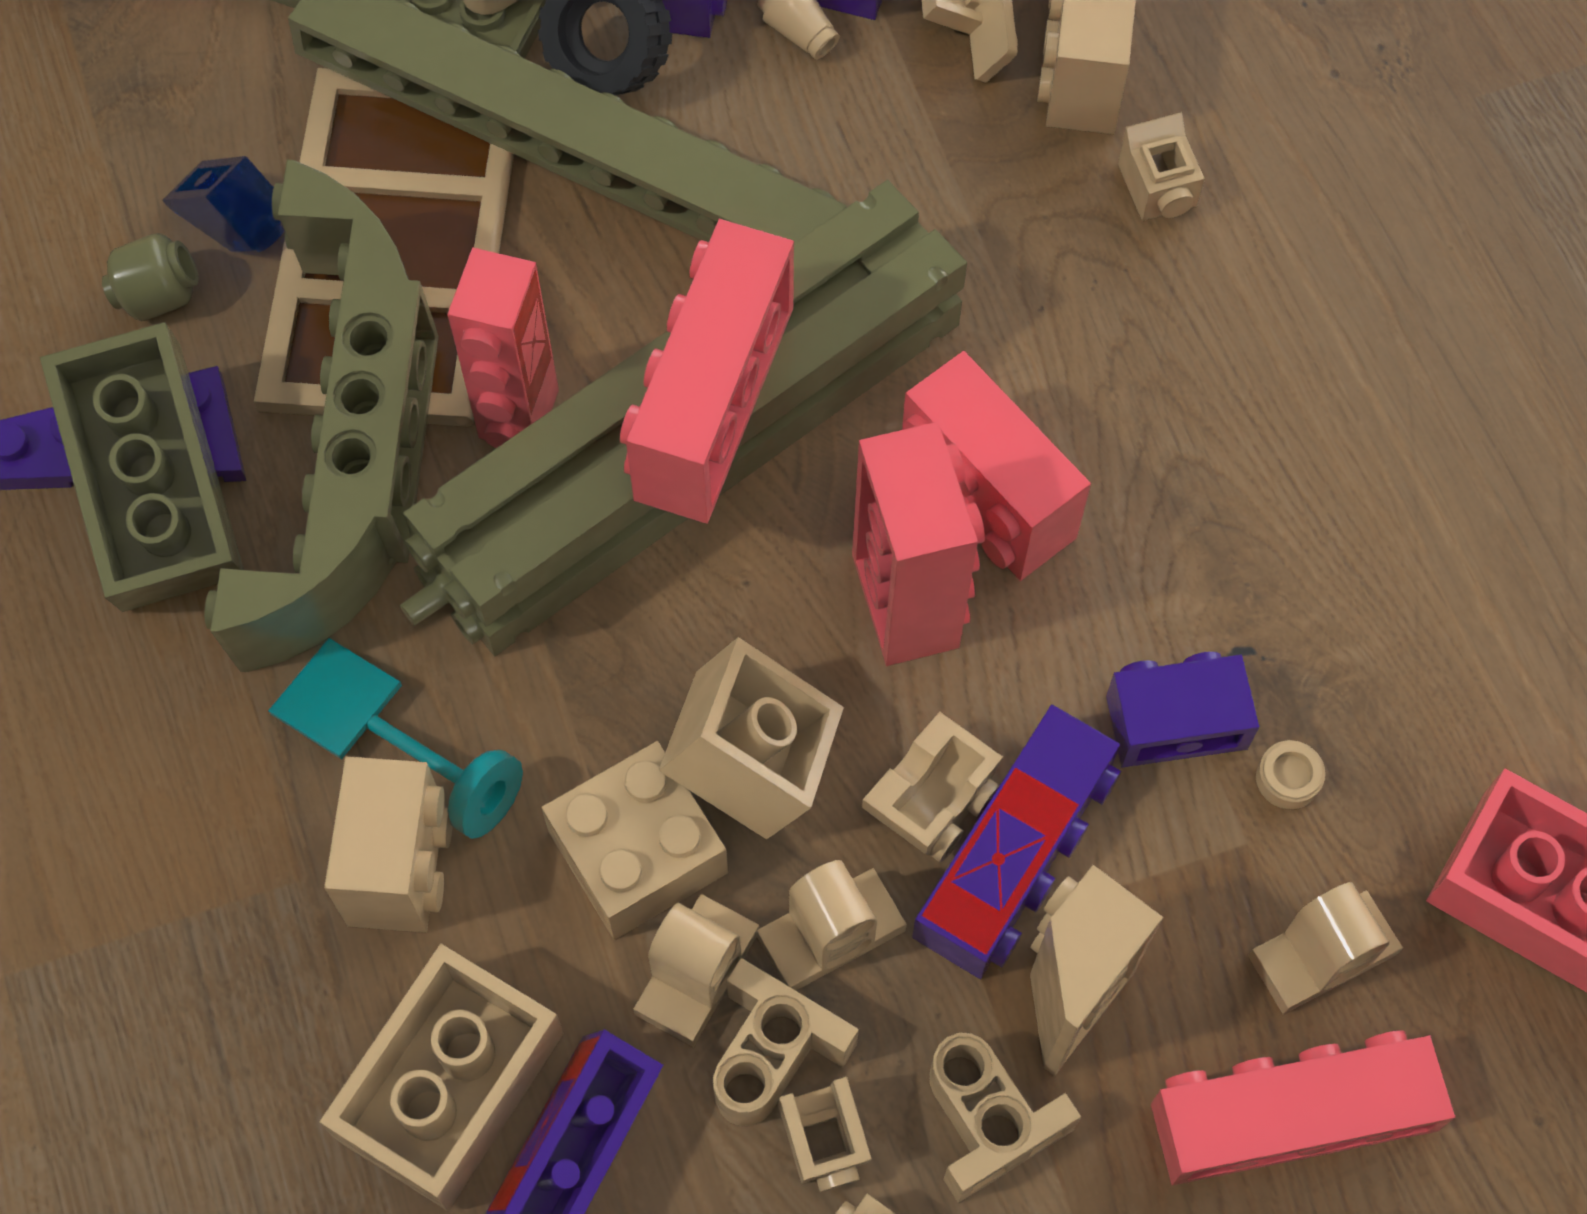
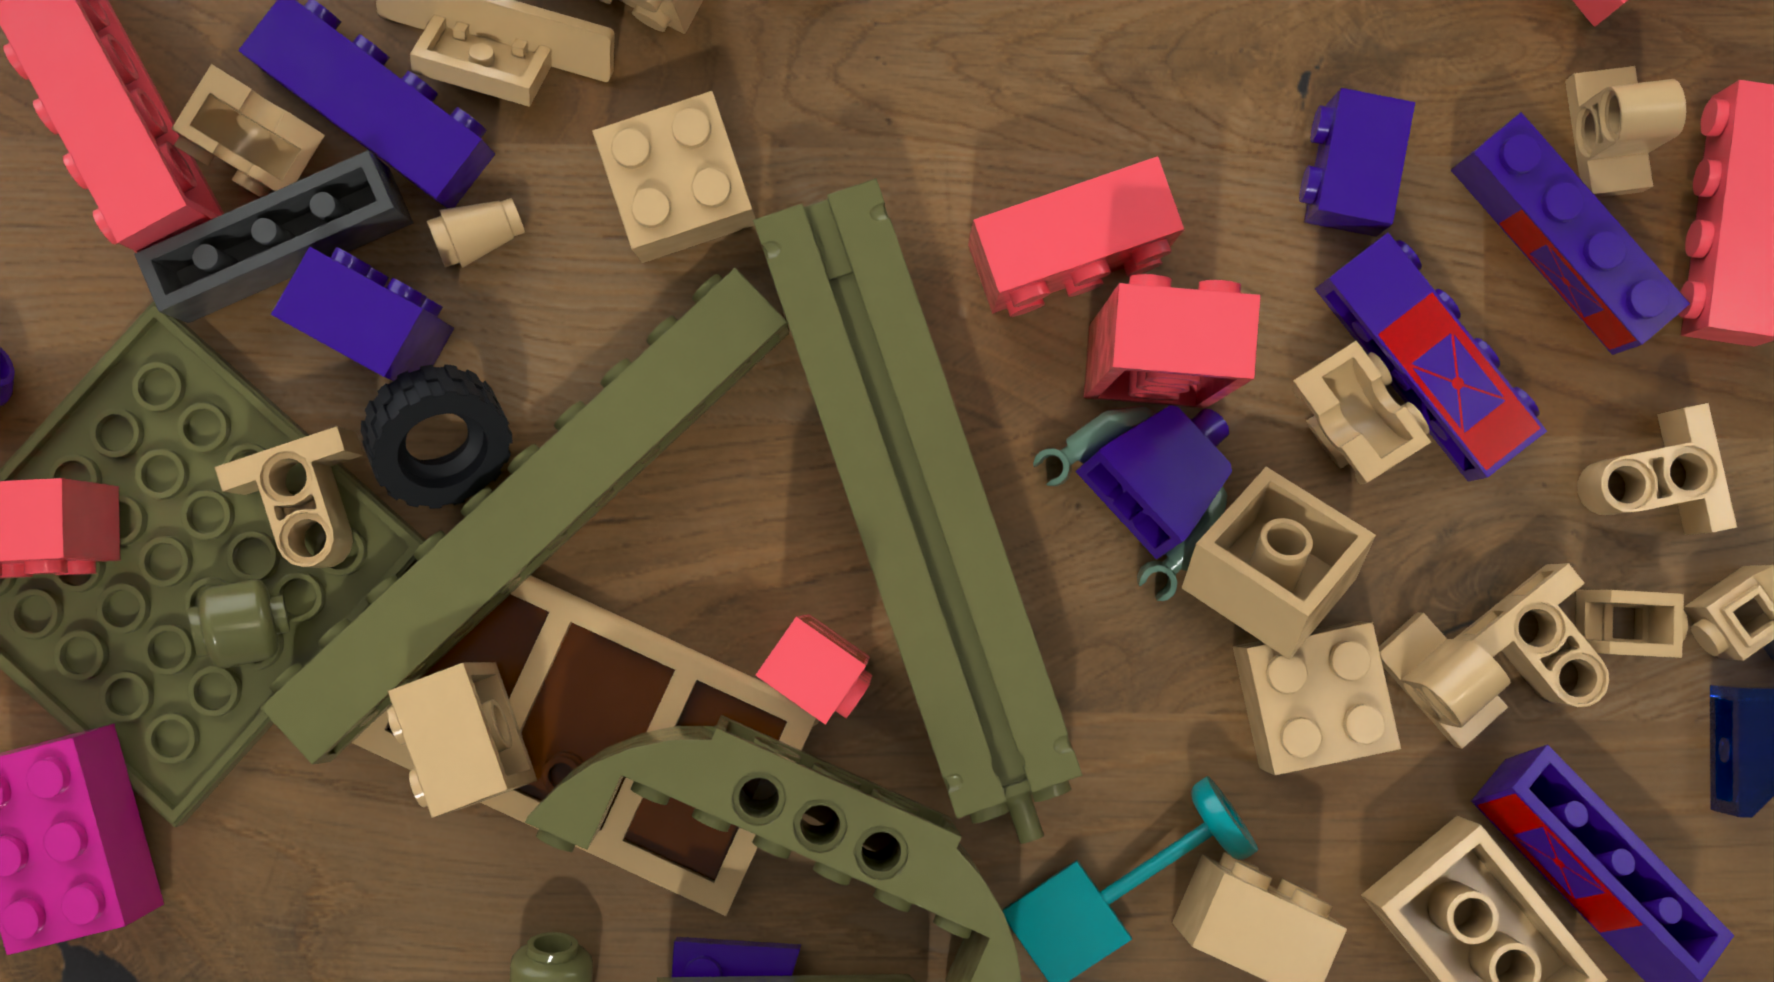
camera: 65 degrees left, 20 degrees up
clear blue slope [162,156,284,252] -> none
coral brick [620,219,794,524] -> none
tan tile [757,860,907,991] -> none
tan slope [1030,865,1163,1076] -> none
tan tile [1256,740,1325,809] -> none
none -> tan brick [387,662,537,818]
none -> tan brick [592,91,756,263]
none -> dark purple torso [1033,405,1232,601]
none -> dark purple brick [1451,112,1690,355]

